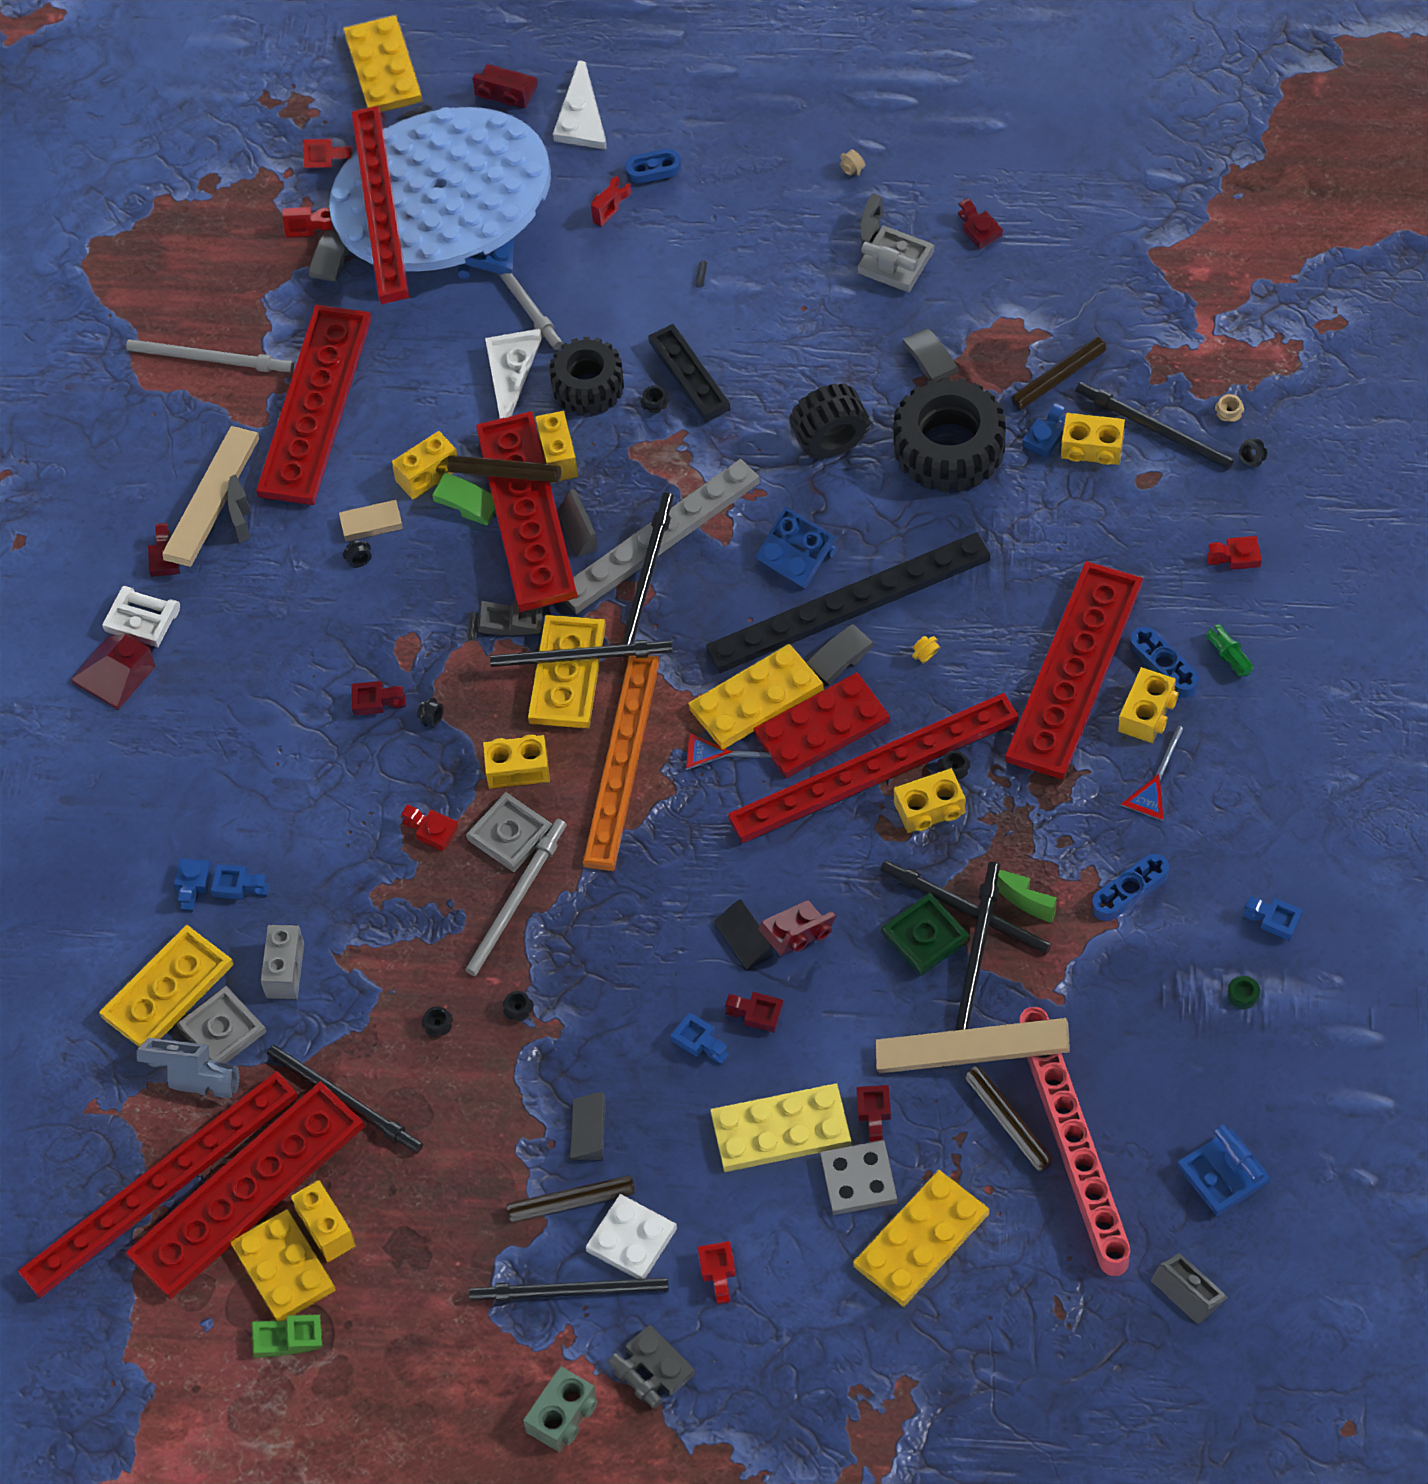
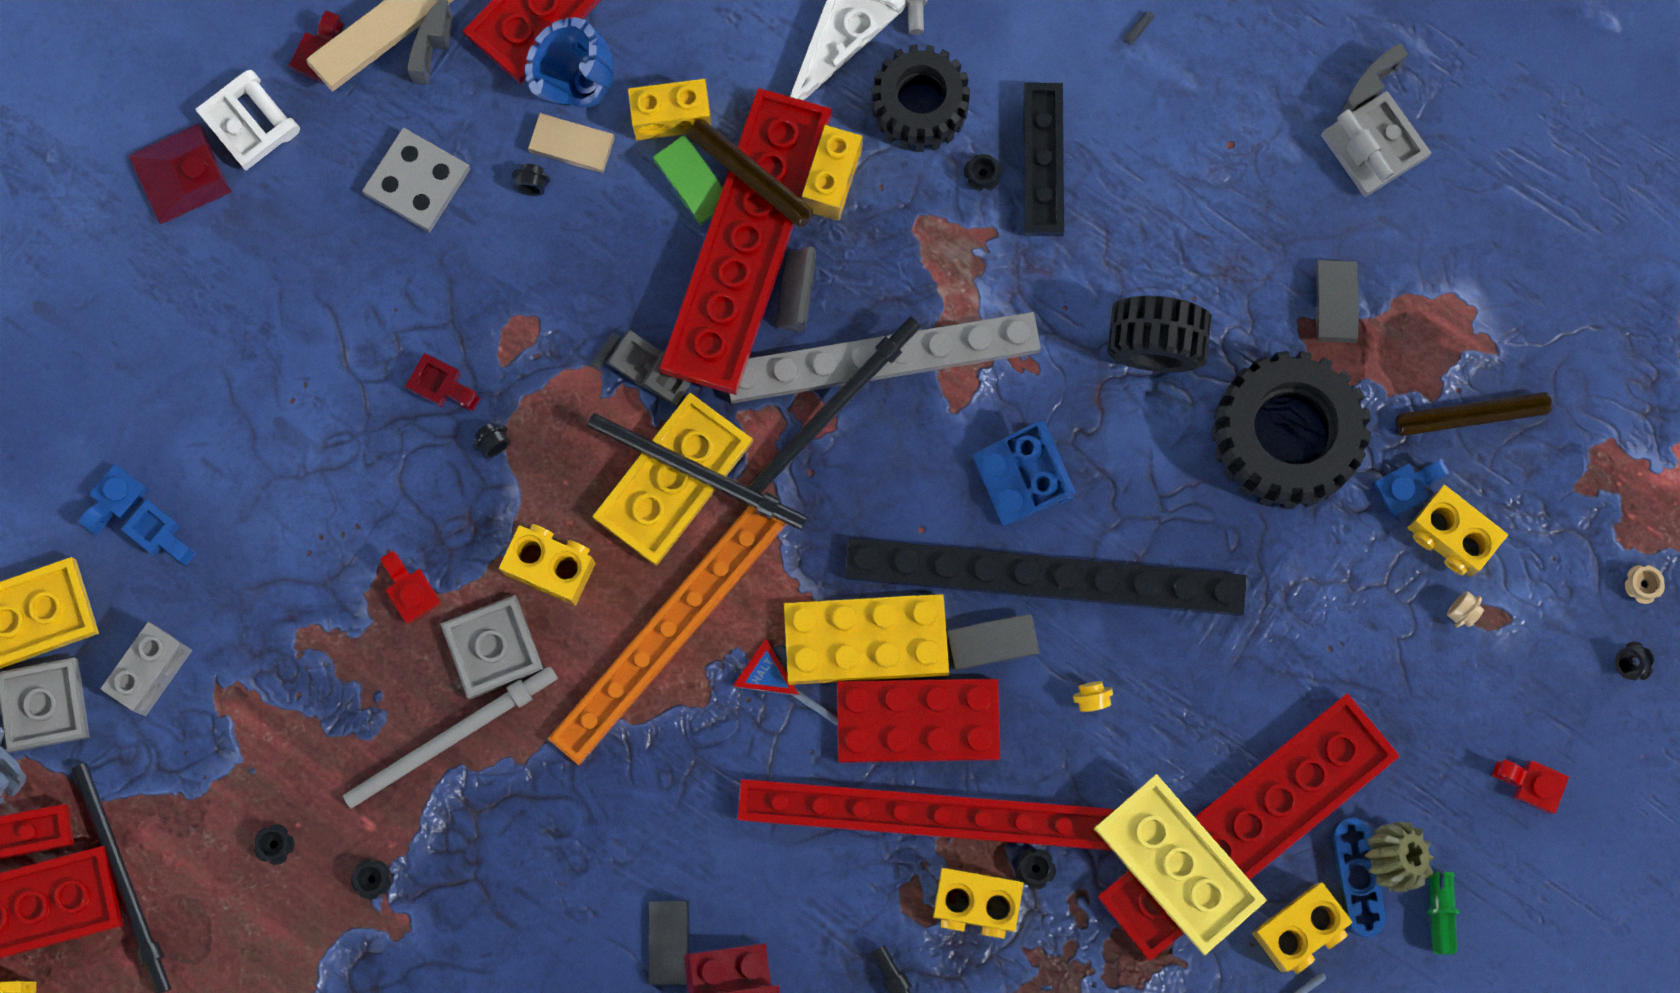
camera: 25 degrees right, 20 degrees up
dark red plate [958,198,1003,249] -> none
black bar [1076,382,1234,470] -> none
none -> light grey tile [362,127,471,233]
none -> blue hair [525,17,614,108]
none -> light yellow plate [1094,774,1267,955]
none -> olive gear [1364,821,1435,893]
none -> tan plate [1447,591,1484,628]

